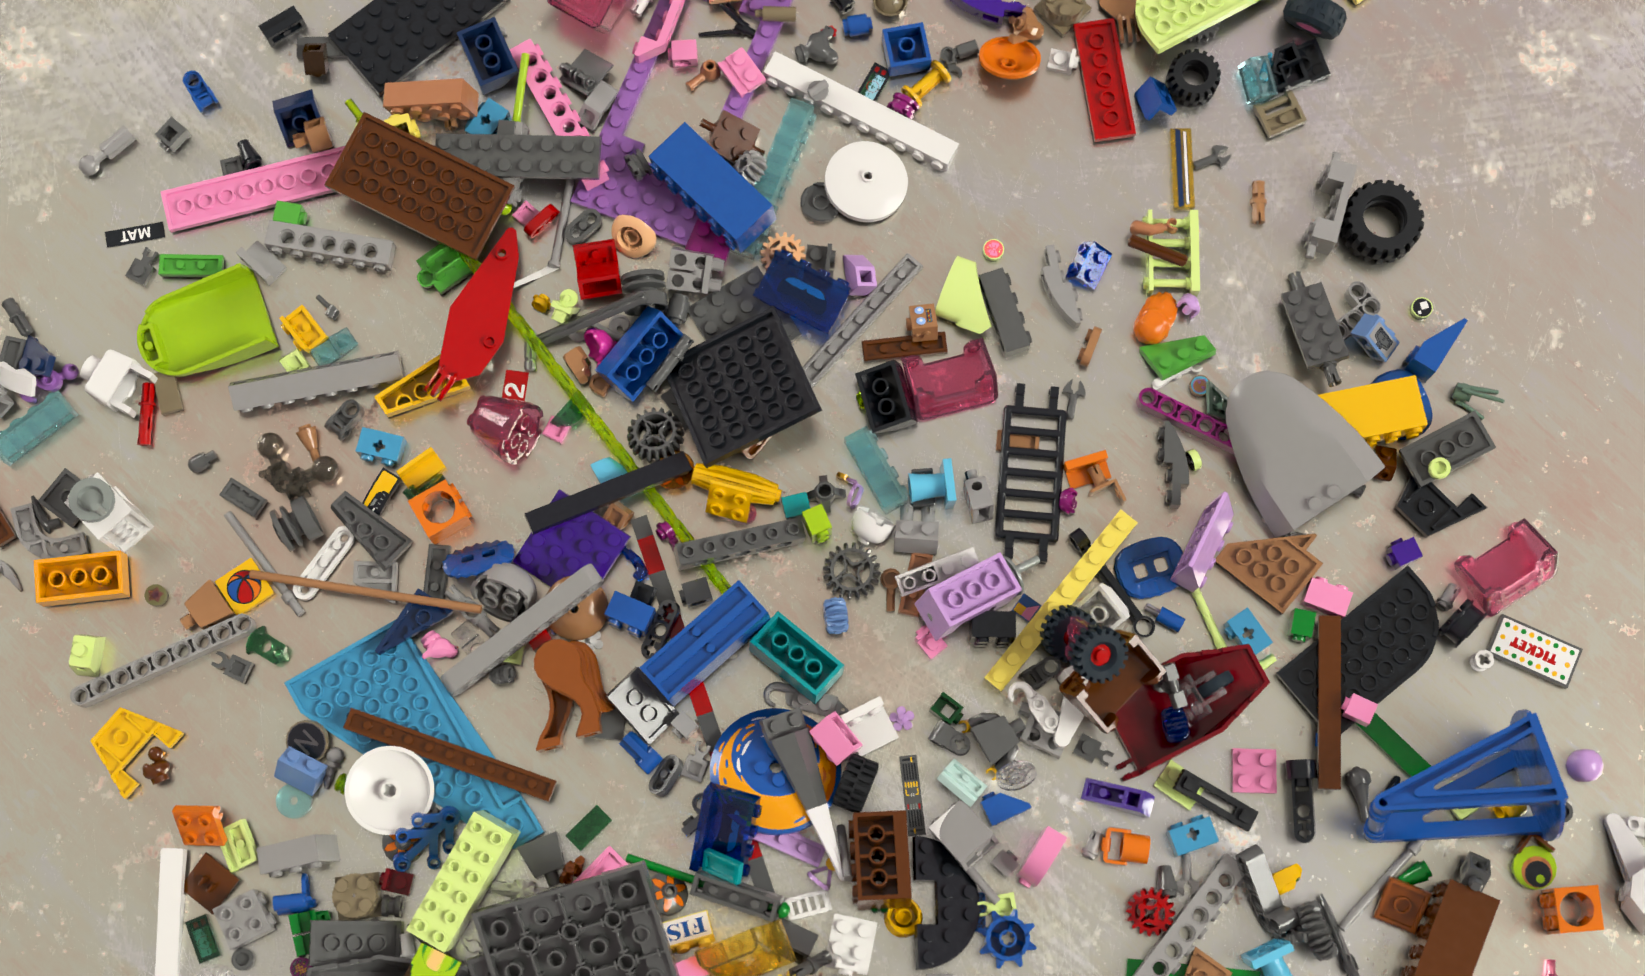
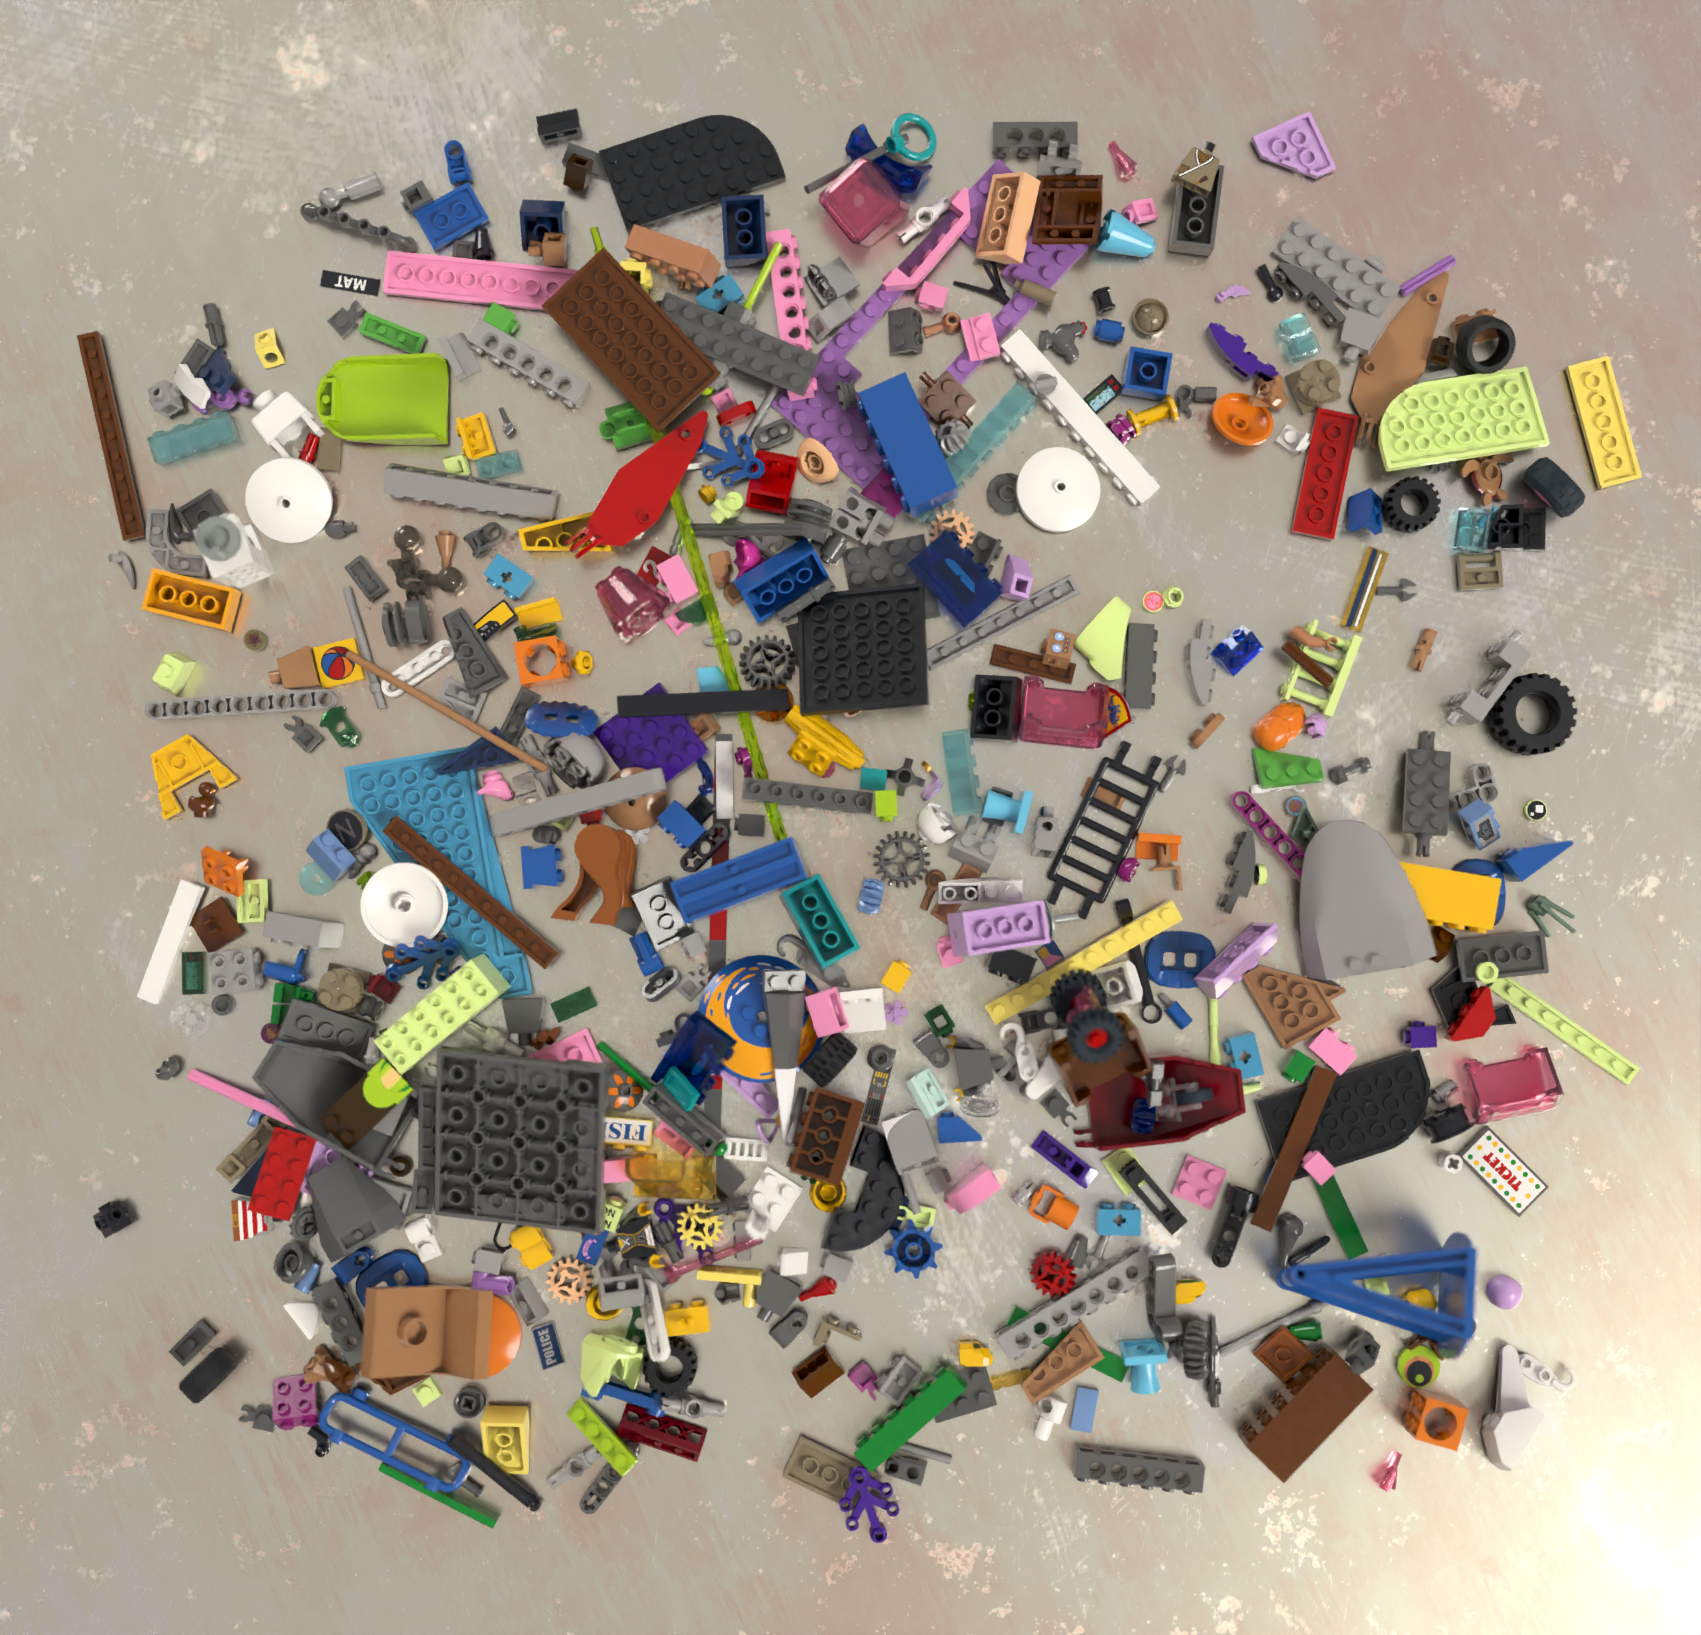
camera: 20 degrees right, 10 degrees up
none -> white dish [245,457,333,543]
none -> light yellow bracket [254,328,285,369]
none -> dark grey bar [300,203,418,253]
none -> blue plate [413,182,490,251]
none -> blue hips [521,844,563,889]
none -> yellow piece [570,650,593,675]
none -> bright pink hinge [653,1121,695,1160]
none -> bright pink brick [655,554,700,606]
none -> blue plant [696,426,765,487]
none -> light grey bar [702,629,742,646]
none -> white sticker [716,741,733,819]
none -> dark grey plate [867,1045,894,1072]
none -> yellow brick [880,959,912,994]
none -> dark grey bracket [888,307,924,355]
none -> shield [1100,686,1136,739]
none -> yellowish green plate [1163,586,1184,608]
none -> dark grey bar [1330,757,1372,785]
none -> red slope [1445,986,1496,1042]
none -> medium nougat animal [1460,453,1514,506]
none -> yellowish green tile [1487,977,1640,1086]

